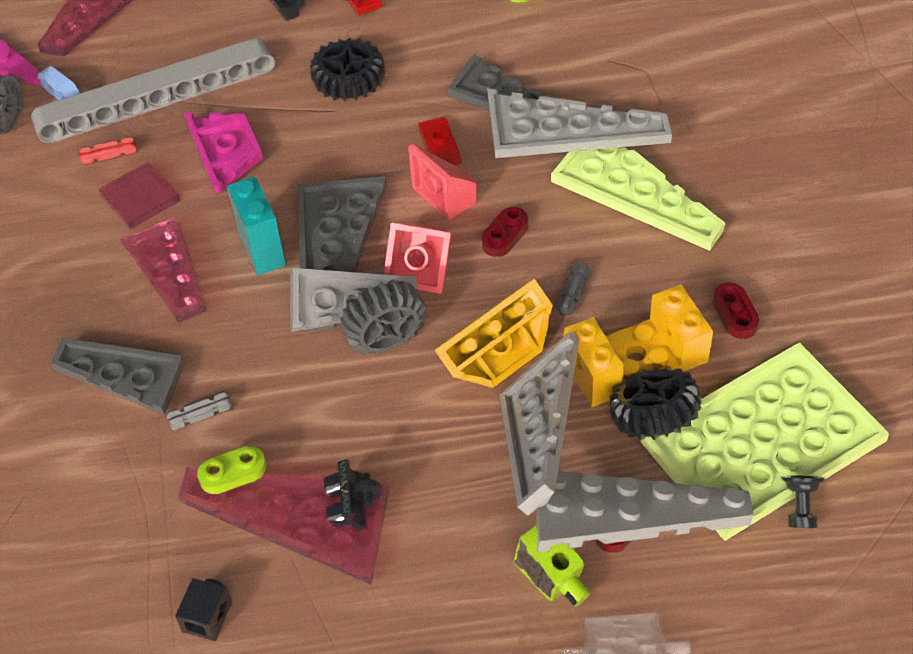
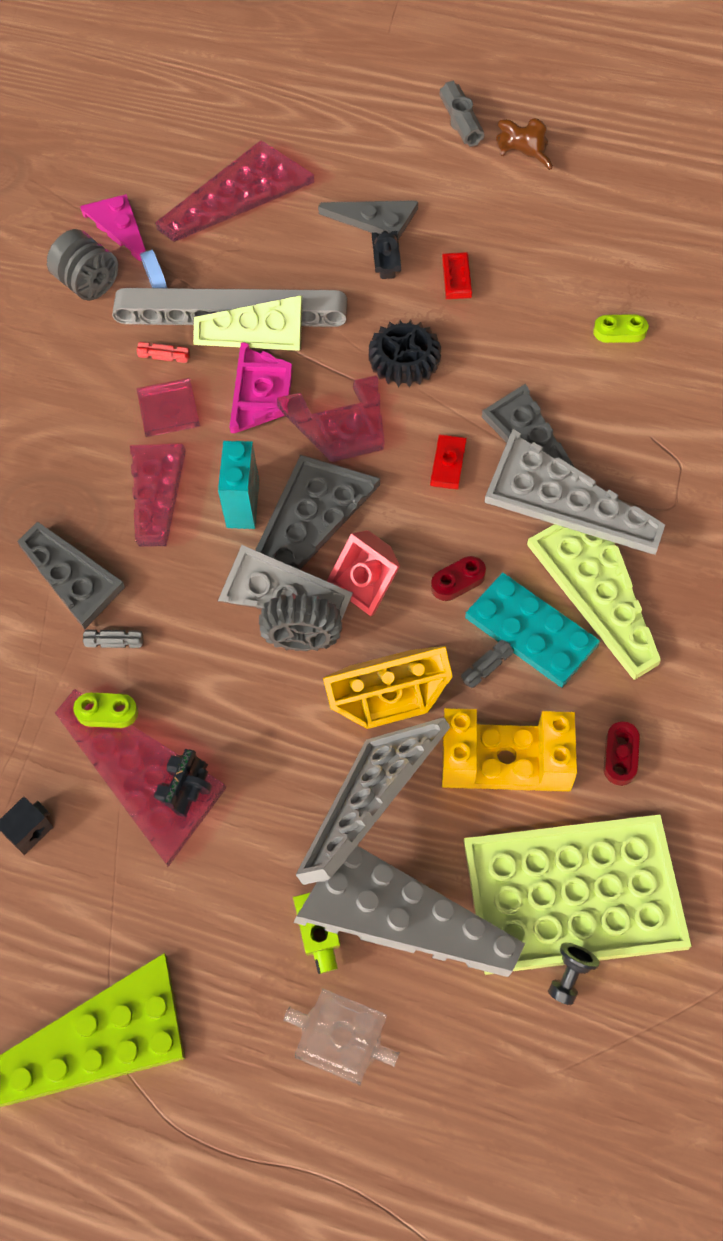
camera: 25 degrees right, 10 degrees up
coral slope [408,144,477,220] -> none
black gear [609,366,702,440] -> none
none -> yellowish green wing [194,295,302,351]
none -> clear pink wing [276,375,385,462]
none -> teal plate [465,572,600,688]

